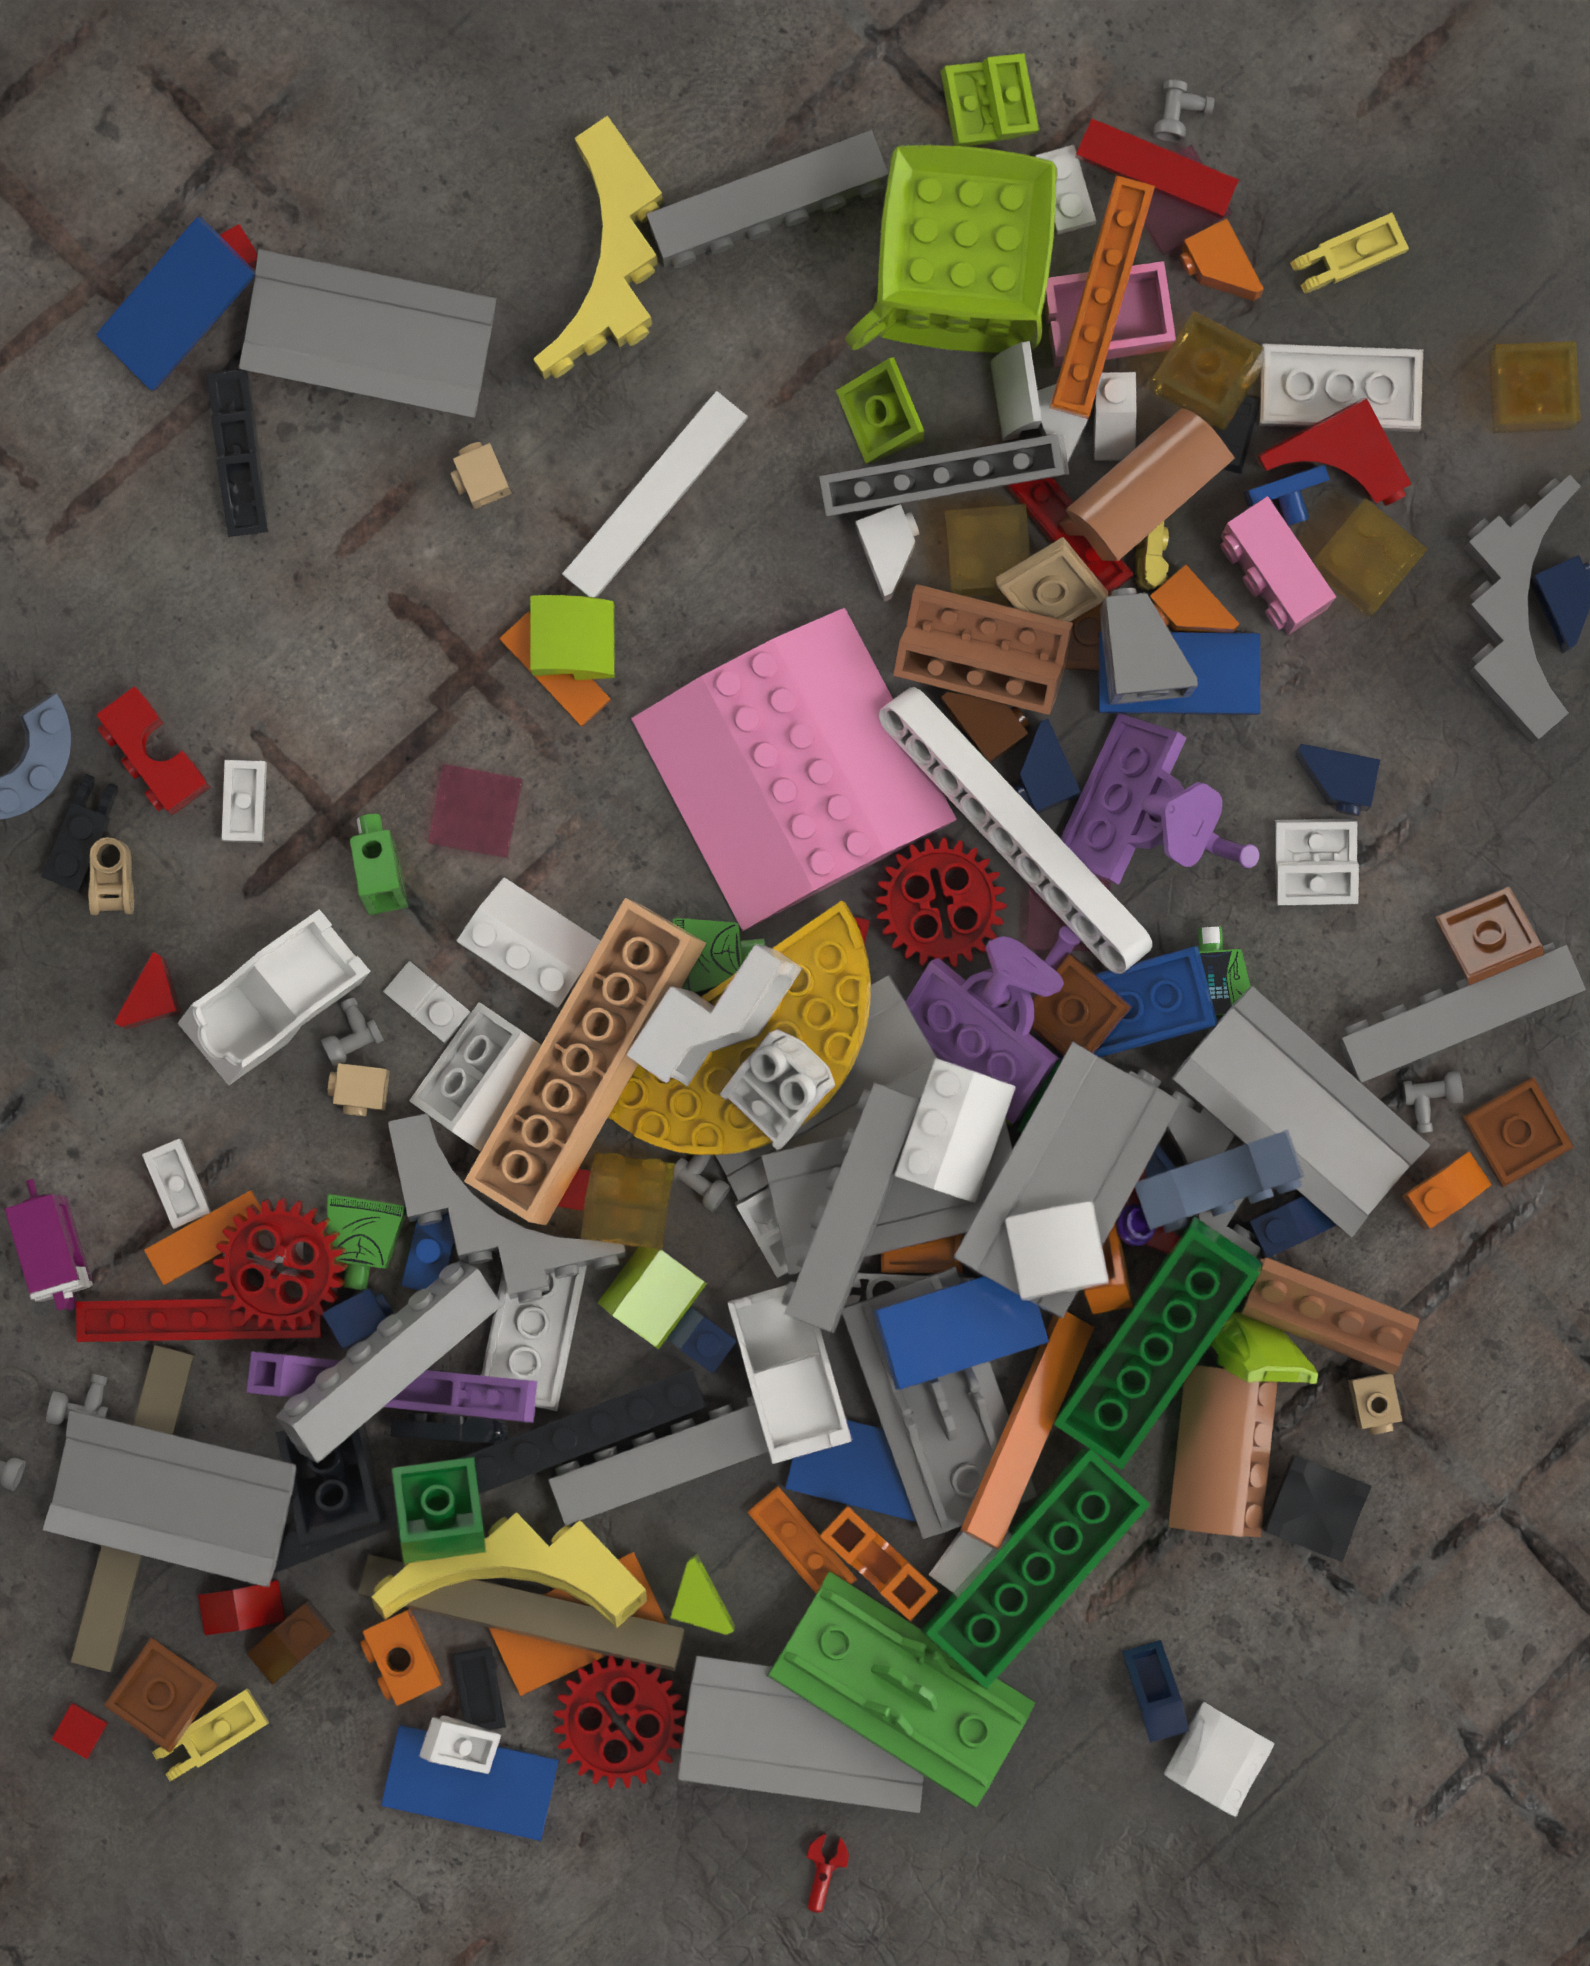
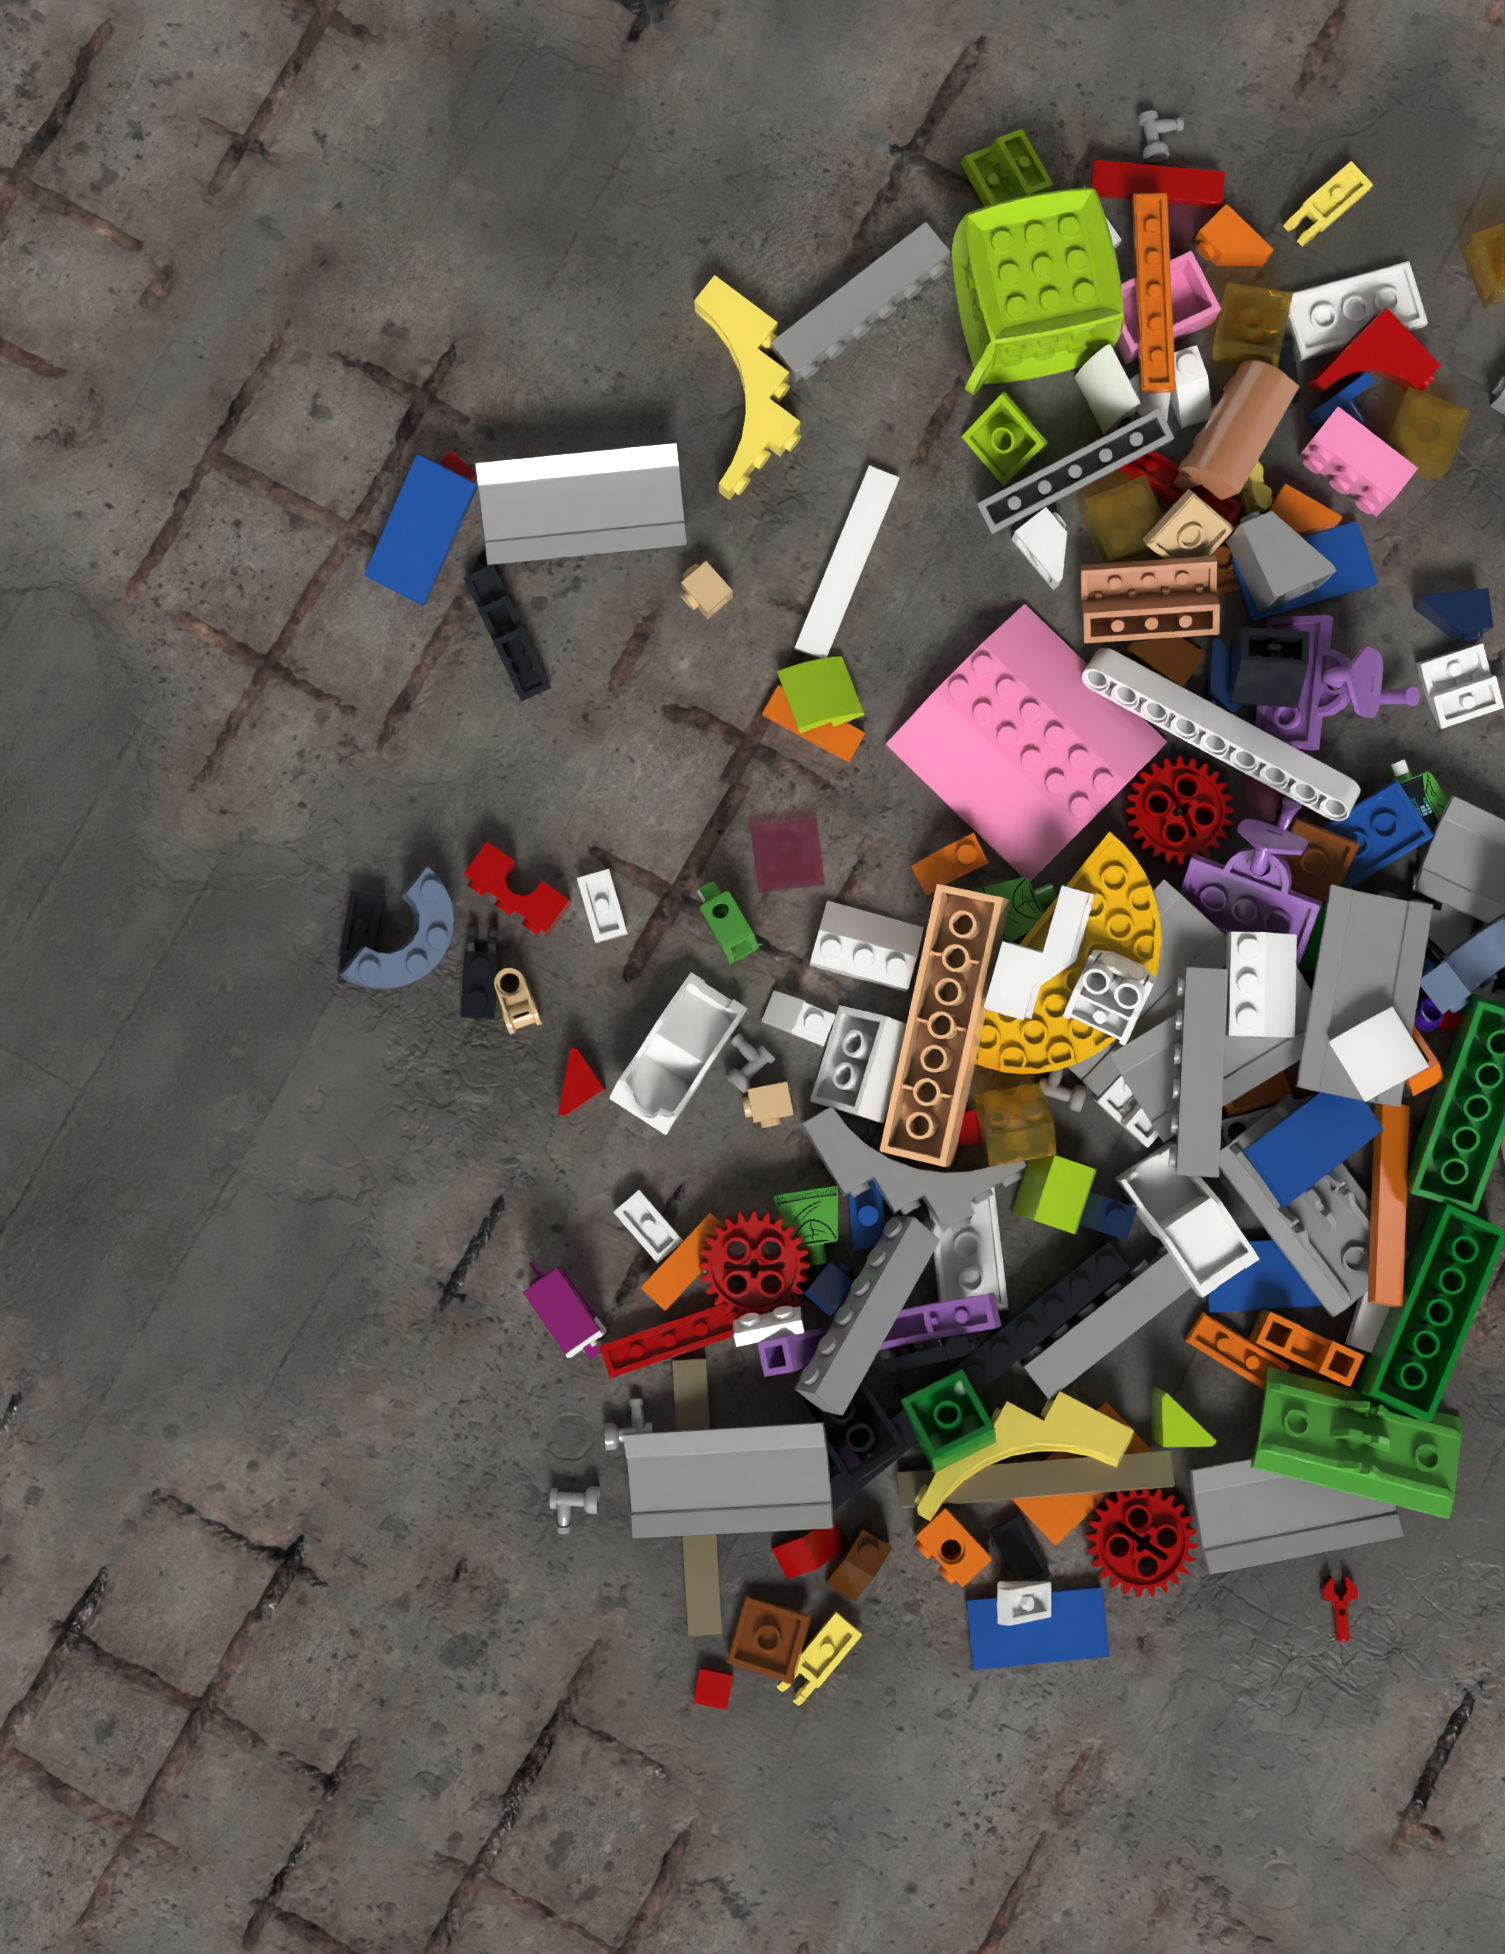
camera: 25 degrees left, 0 degrees up
none -> white plate [733,1306,804,1347]
none -> orange slope [911,833,989,897]
none -> black slope [1230,627,1309,708]

